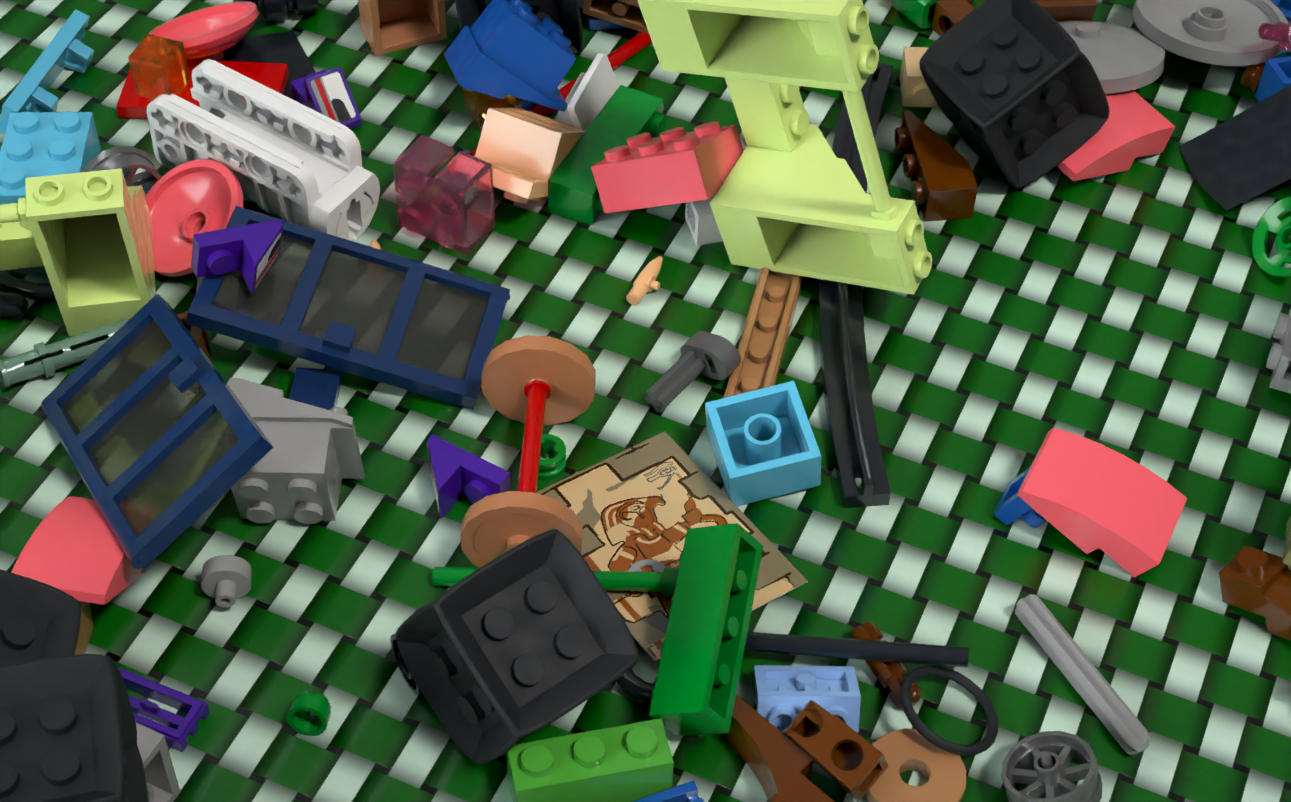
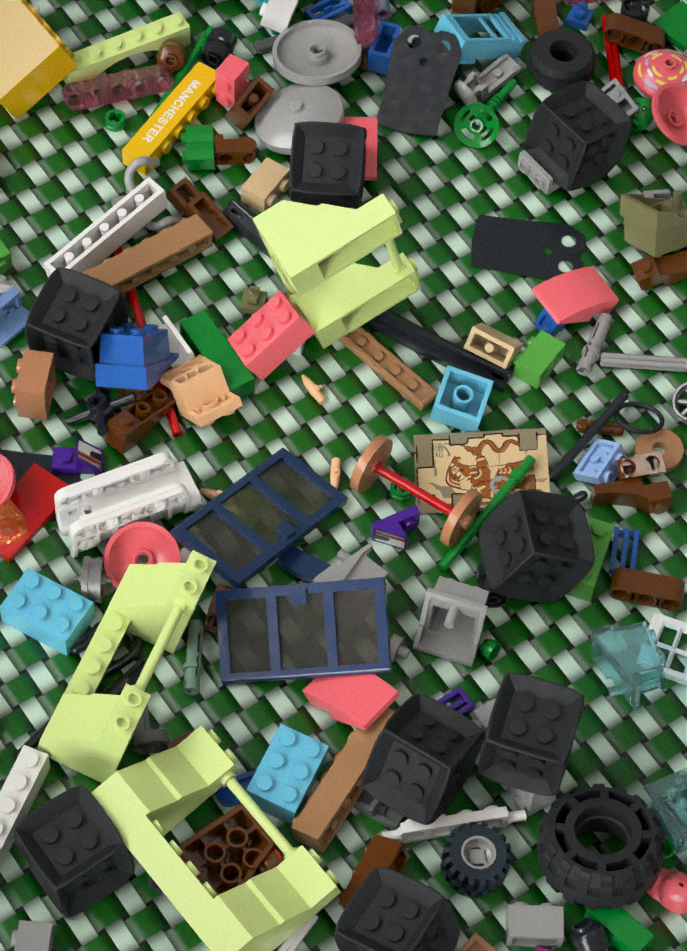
camera: 60 degrees left, 10 degrees up
dark purple slope [191,219,283,294] -> none
clear pink piece [393,134,495,255] -> none
dark grey piece [644,331,741,412] -> none
green brick [649,523,763,736] -> none
none -> black bar [65,385,137,436]
none -> reddish brown slope [105,387,176,455]
none -> light grey piece [413,576,489,667]
none -> tan brick [464,323,523,369]
none -> black piece [471,215,586,280]
none -> bright green brick [513,330,566,389]
none -> light grey pin [576,313,613,376]

